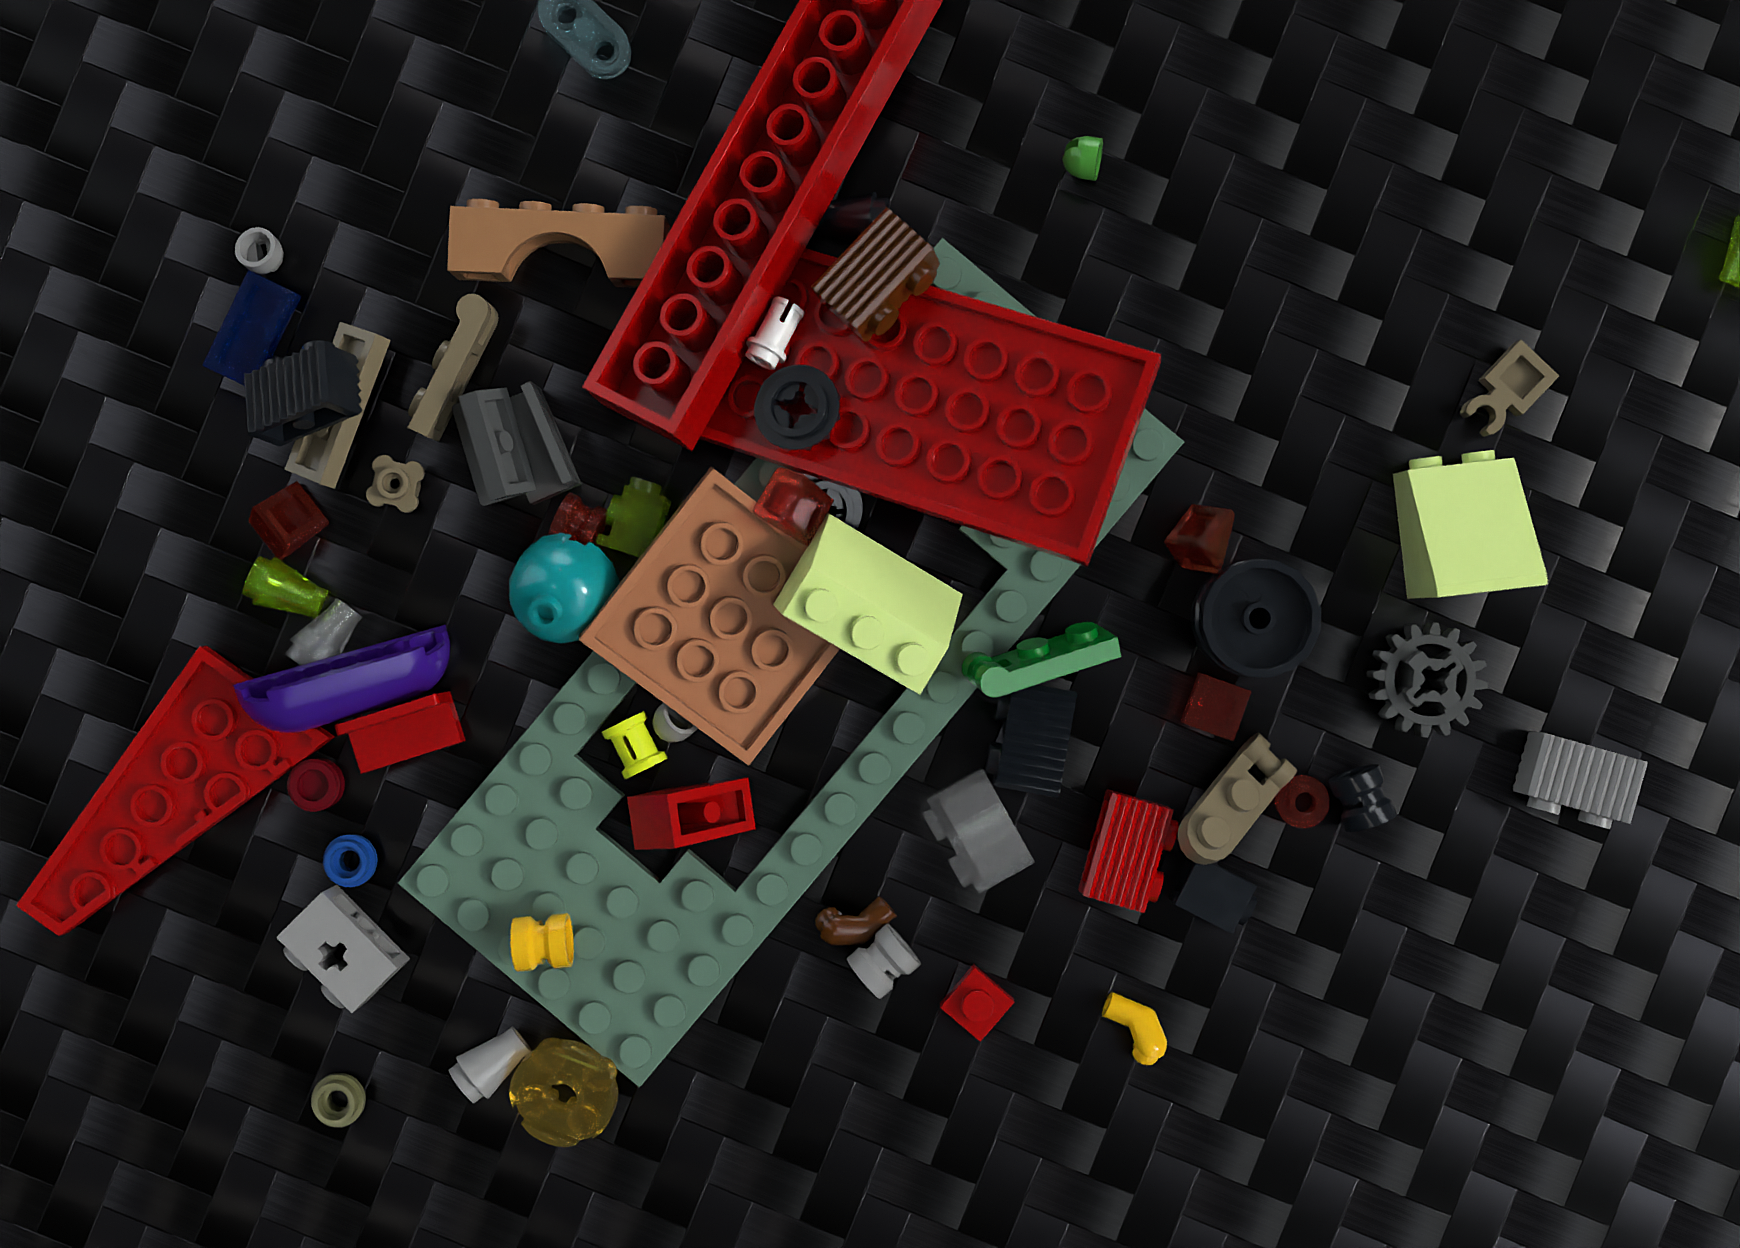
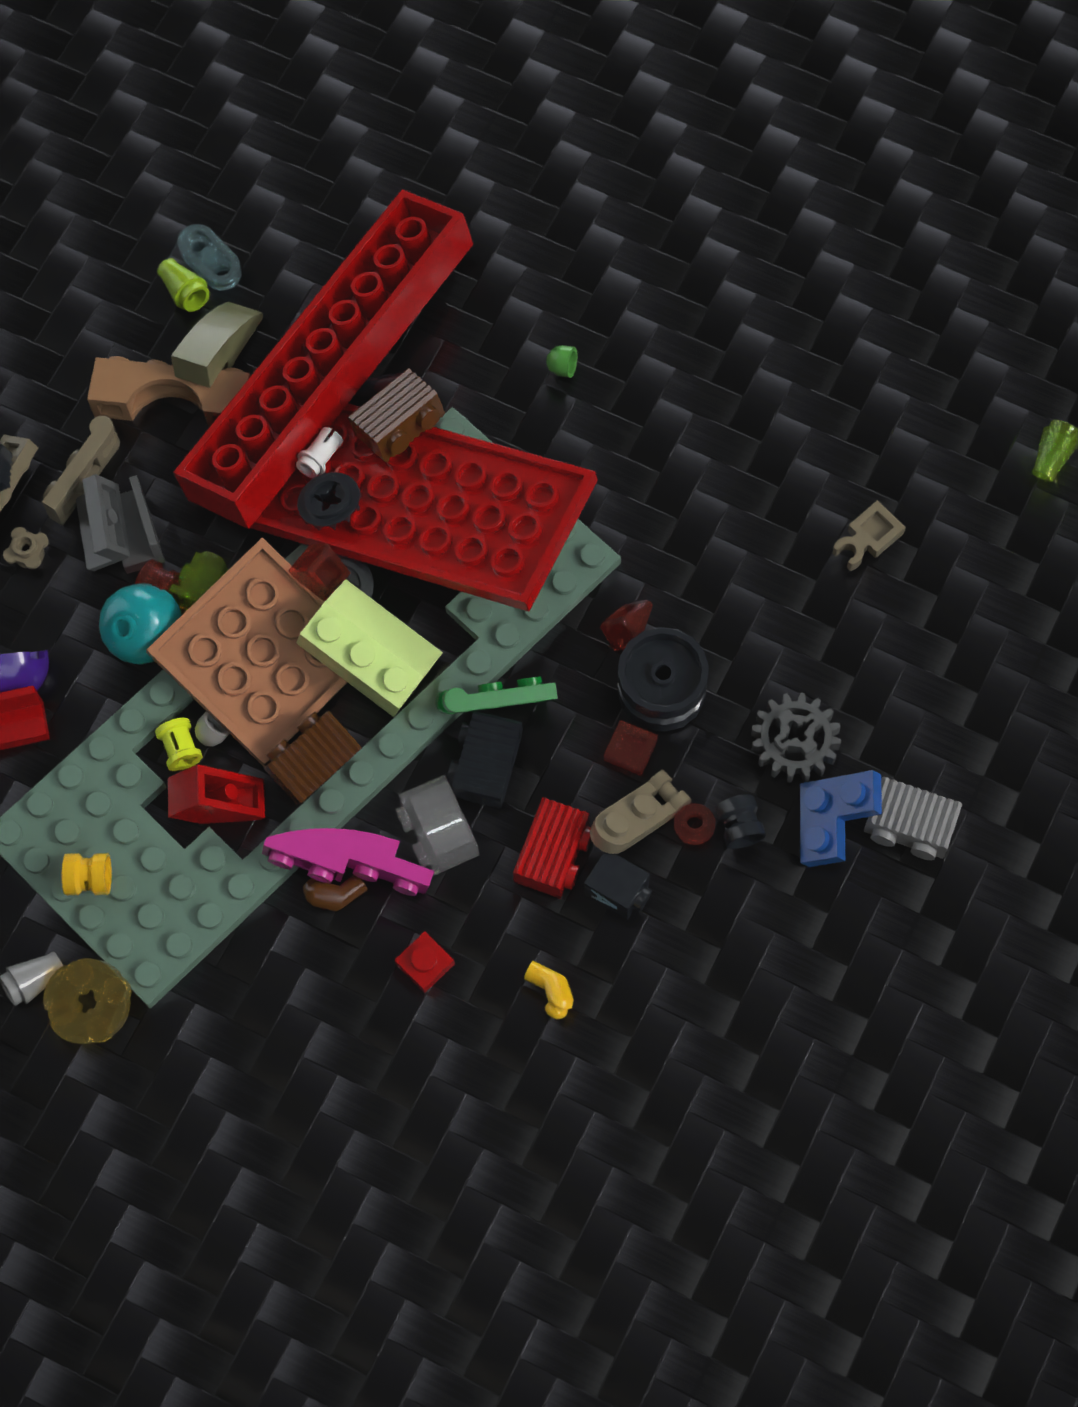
camera: 10 degrees right, 20 degrees down
light grey wheel [847,924,921,999] -> none
yellowish green slope [1393,450,1548,599] -> none
none -> lime cone [157,258,210,312]
none -> olive slope [171,302,263,388]
none -> dark pink slope [262,828,434,896]
none -> reddish brown brick [264,711,362,805]
none -> blue plate [800,770,882,867]

